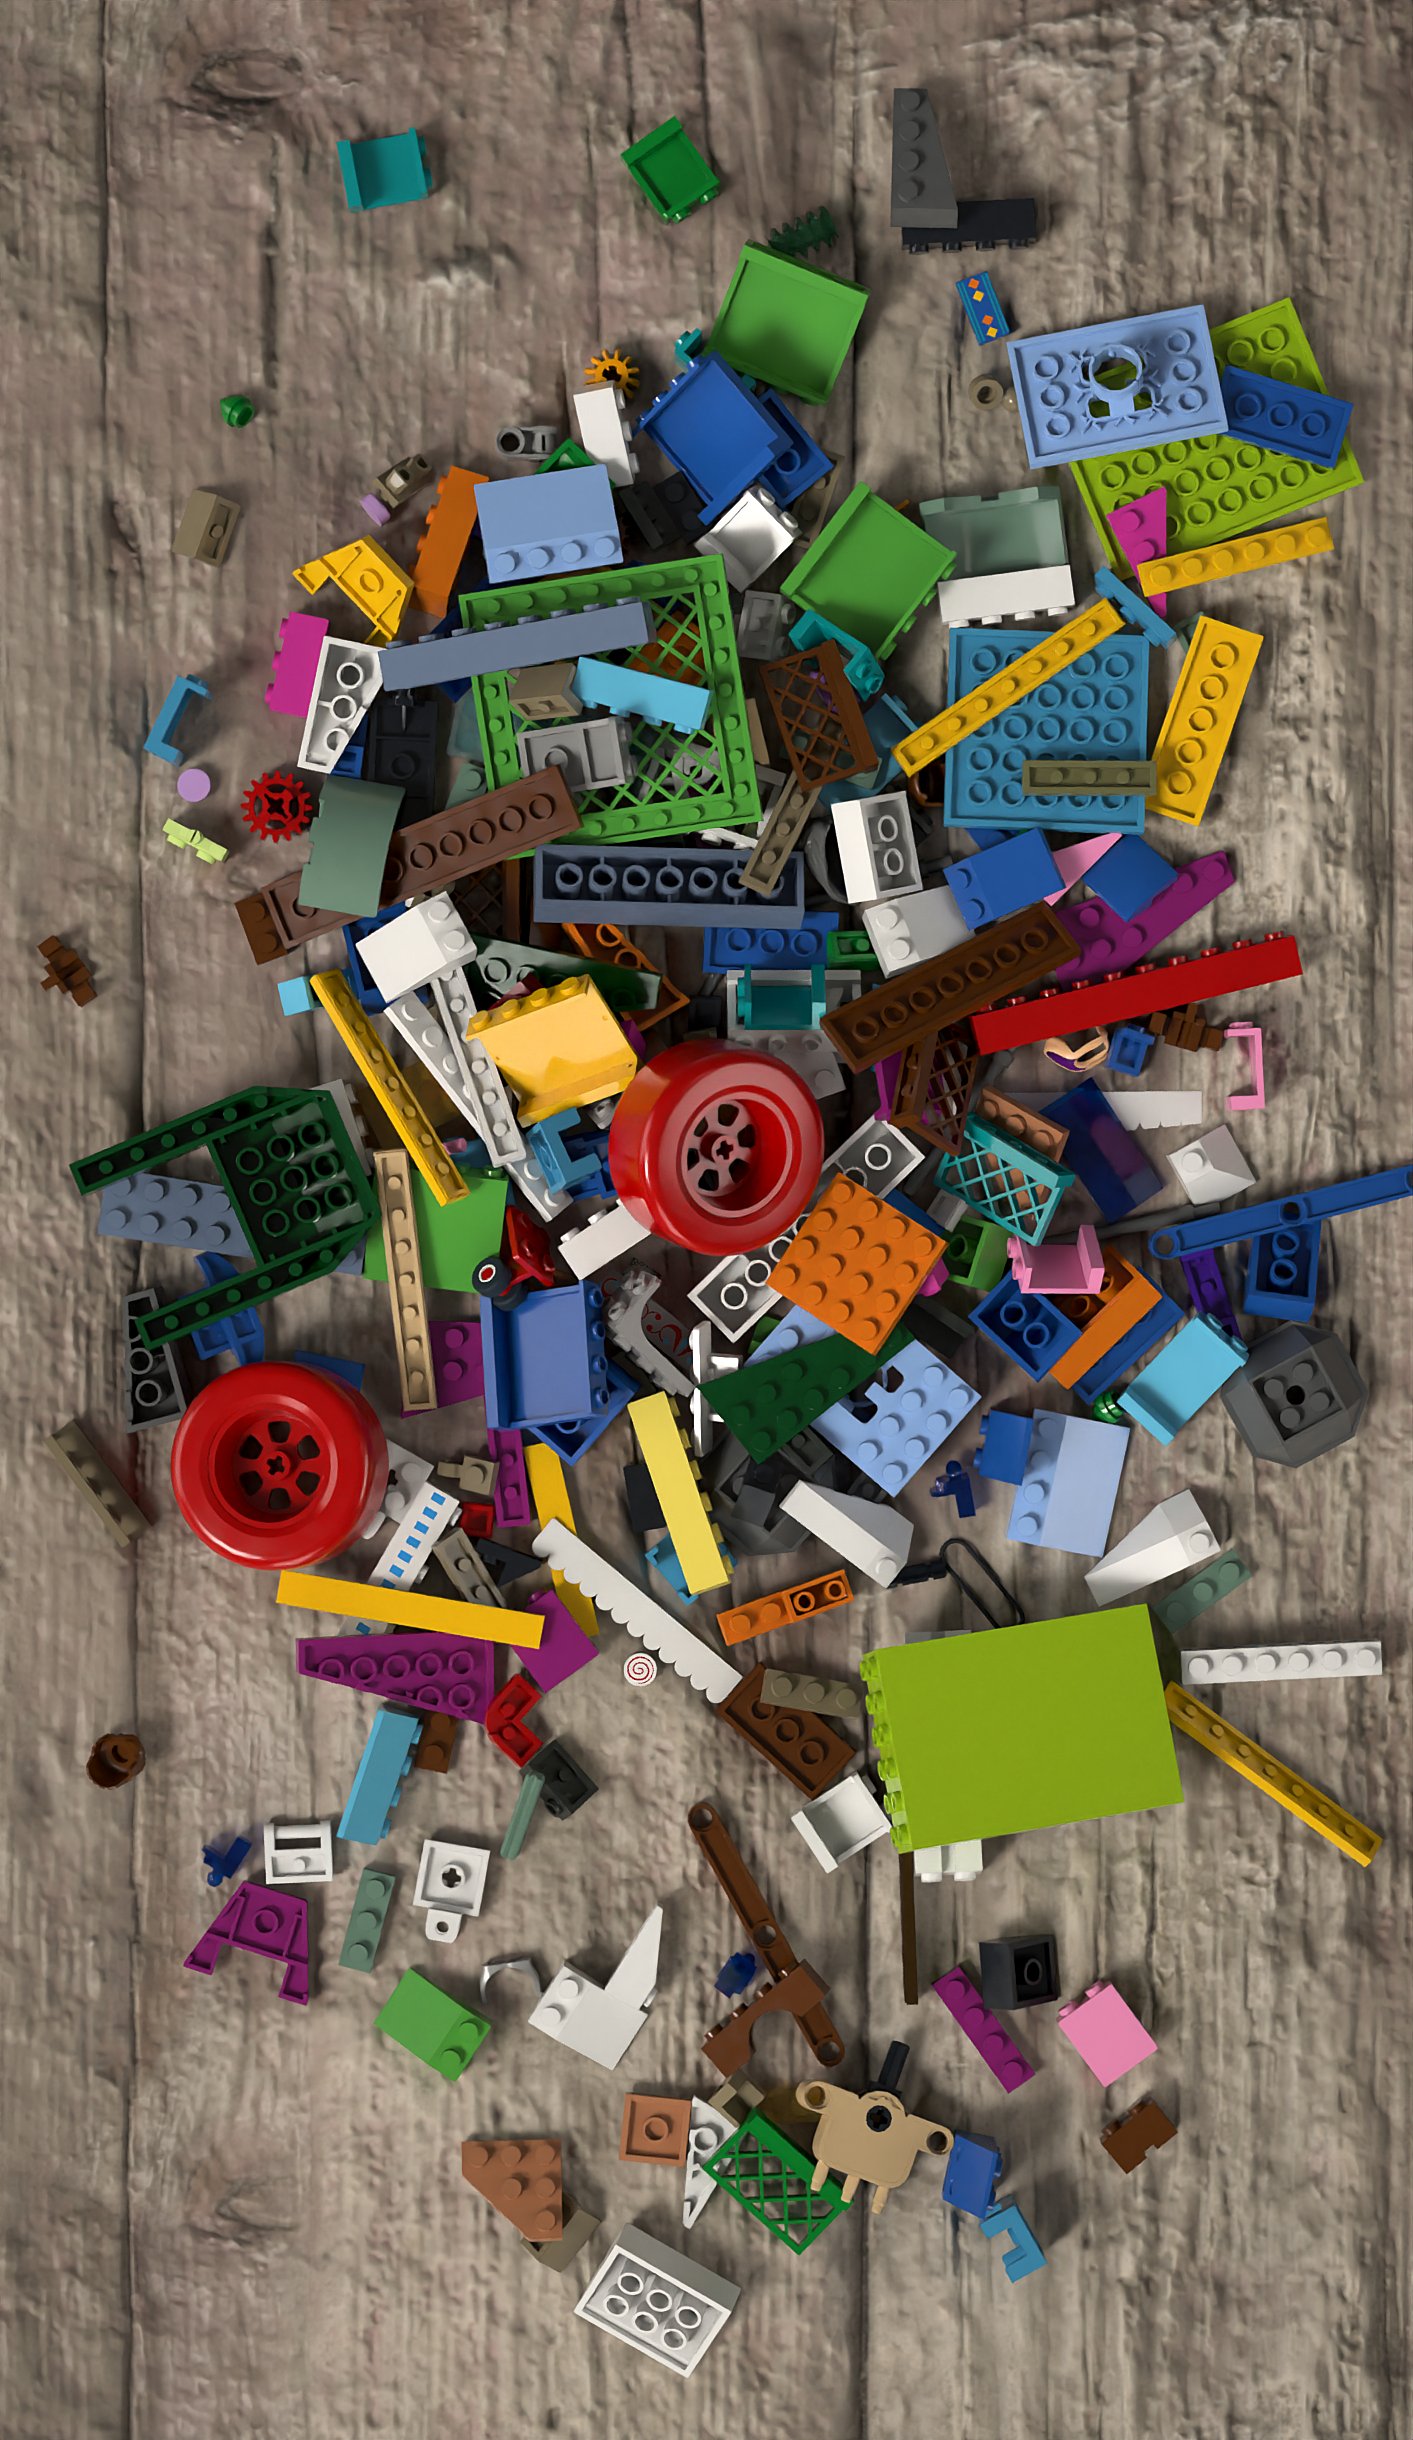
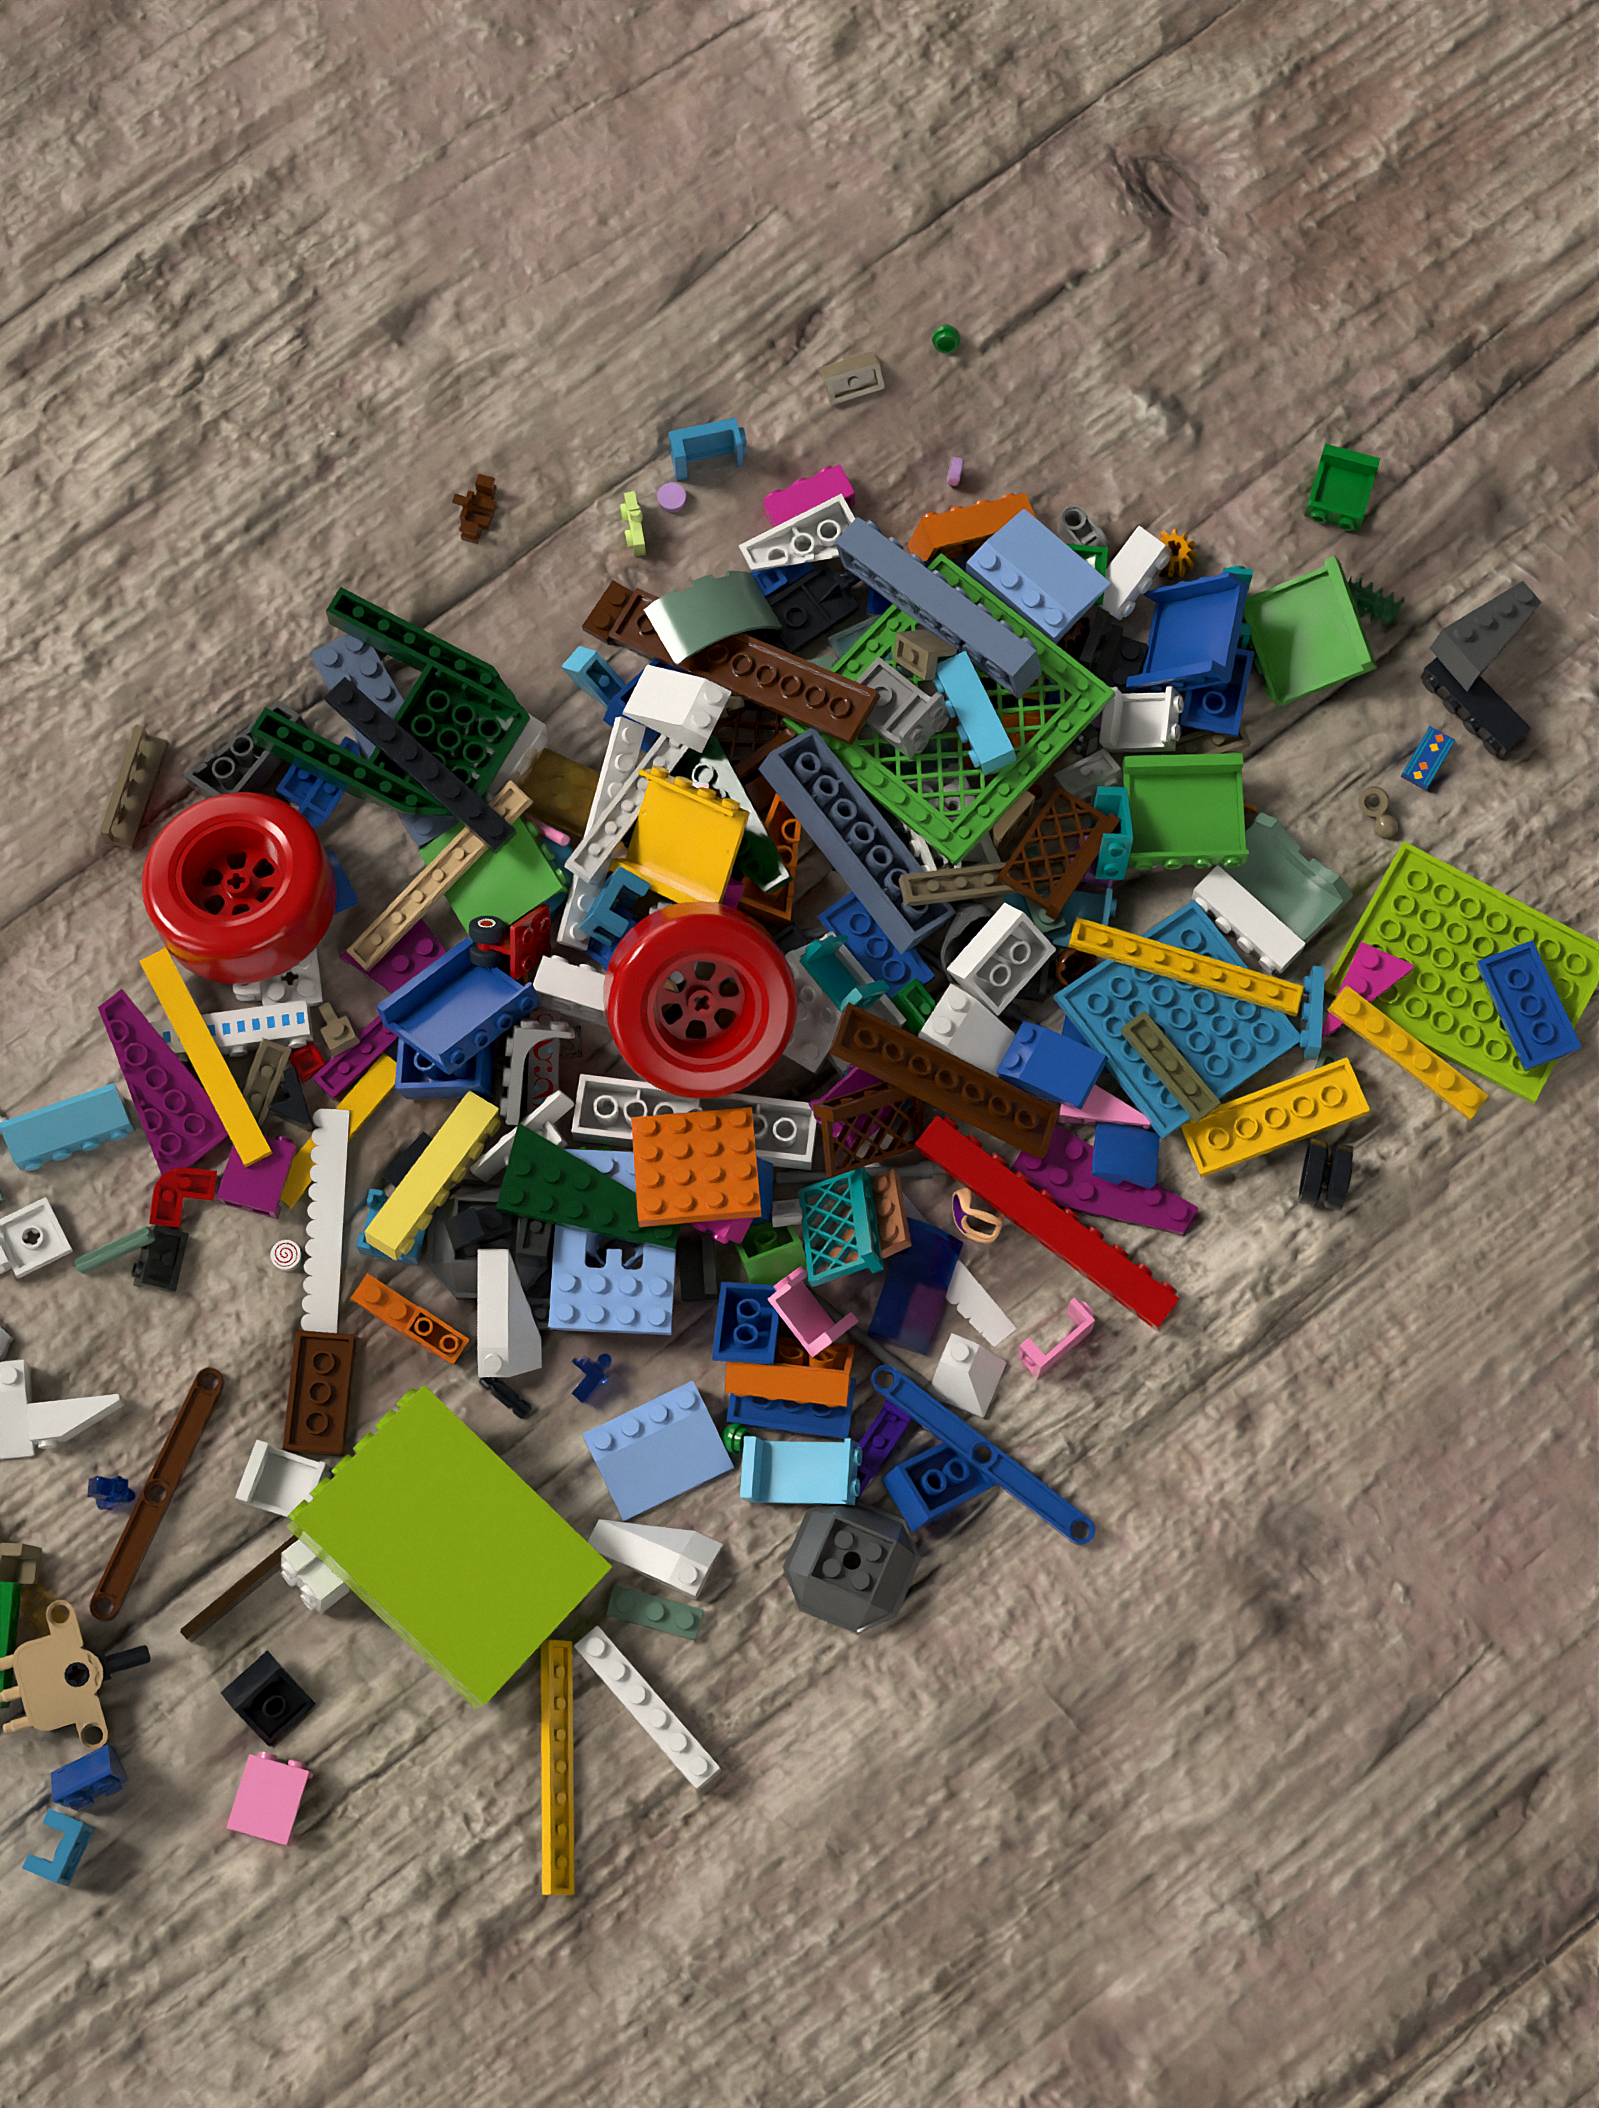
camera: 55 degrees right, 15 degrees down
red gear [240,771,314,844] -> none
yellow wing [292,534,415,649] -> none
yellow tile [309,967,471,1207] -> none
teal panel [336,127,434,213] -> none
dark tan hips [371,453,432,508] -> none
reddish brown plate [414,1709,459,1774] -> none
reddish brown arch [701,1958,830,2079] -> none
dark tan plate [760,1668,864,1720] -> none
magenta plate [932,1965,1036,2094] -> none
black piece [939,1538,1025,1629] -> none
blue slope [973,1409,1034,1486] -> none
light blue plate [1006,304,1228,470] -> none
reddish brown brick [1099,2097,1178,2175] -> none
blue bracket [1104,1024,1155,1077] -> none
reddish brown piece [1147,1003,1224,1052] -> none
none -> black plate [324,677,517,854]
none -> black wheel [1298,1138,1353,1211]

